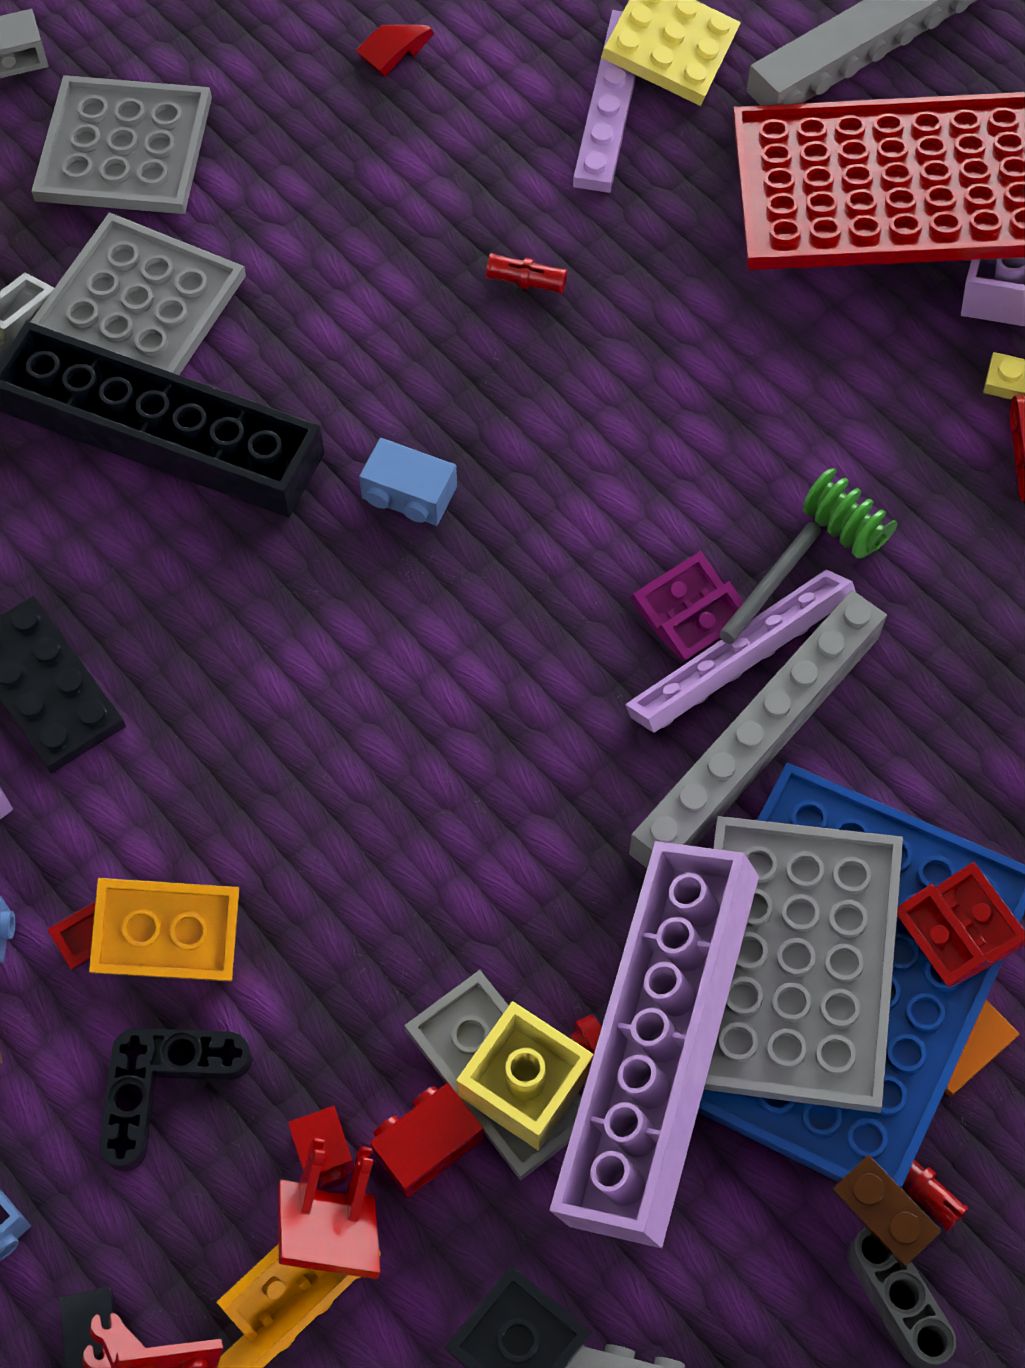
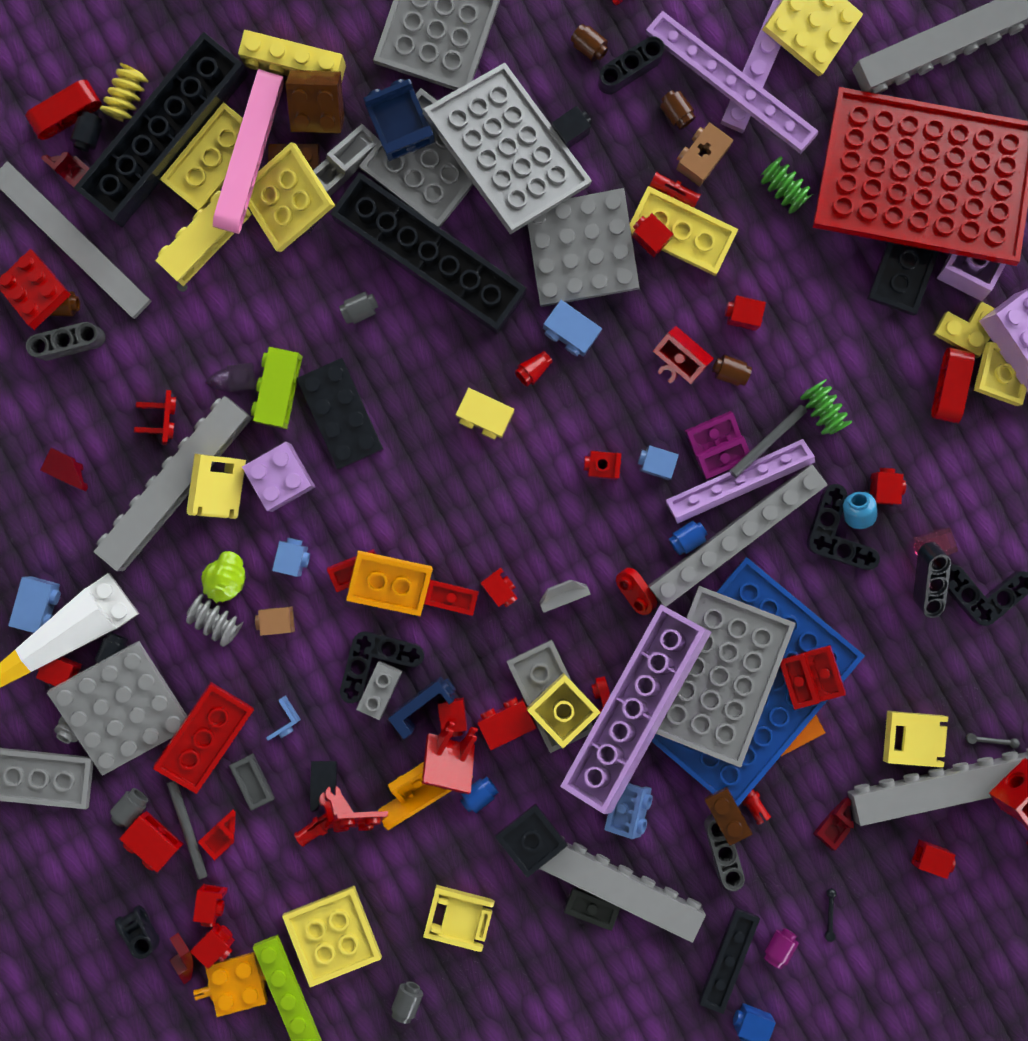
camera: 10 degrees right, 25 degrees up
none -> dark grey brick [339,291,378,324]
none -> light grey brick [356,660,403,720]
none -> dark blue panel [363,79,435,161]
none -> dark blue panel [388,676,456,739]
none -> light grey plate [422,63,592,234]
none -> red plate [424,579,479,616]
none -> light yellow brick [456,387,514,440]
none -> blue brick [460,776,499,813]
none -> red brick [481,568,518,607]
none -> red cone [515,351,552,386]
none -> light grey plate [528,188,640,307]
none -> light grey slope [539,580,591,613]
none -> black brick [552,105,592,149]
none -> reddish brown brick [571,24,608,62]
none -> red brick [584,451,622,480]
none -> black beam [598,36,664,94]
none -> medium blue bracket [605,783,653,839]
none -> red plate [616,568,657,615]
none -> light yellow plate [630,186,738,276]
none -> red brick [632,213,674,258]
none -> medium blue brick [637,446,679,480]
none -> lavender plate [646,11,818,154]
none -> red brick [653,326,714,384]
none -> reddish brown brick [660,90,696,130]
none -> blue brick [668,520,708,556]
none -> medium nougat brick [676,122,733,187]
none -> reddish brown brick [712,355,752,386]
none -> red brick [725,295,766,331]
none -> bright green piece [760,156,813,214]
none -> black beam [807,484,880,570]
none -> dark azure head [843,492,878,529]
none -> black plate [867,242,939,316]
none -> red brick [870,468,906,505]

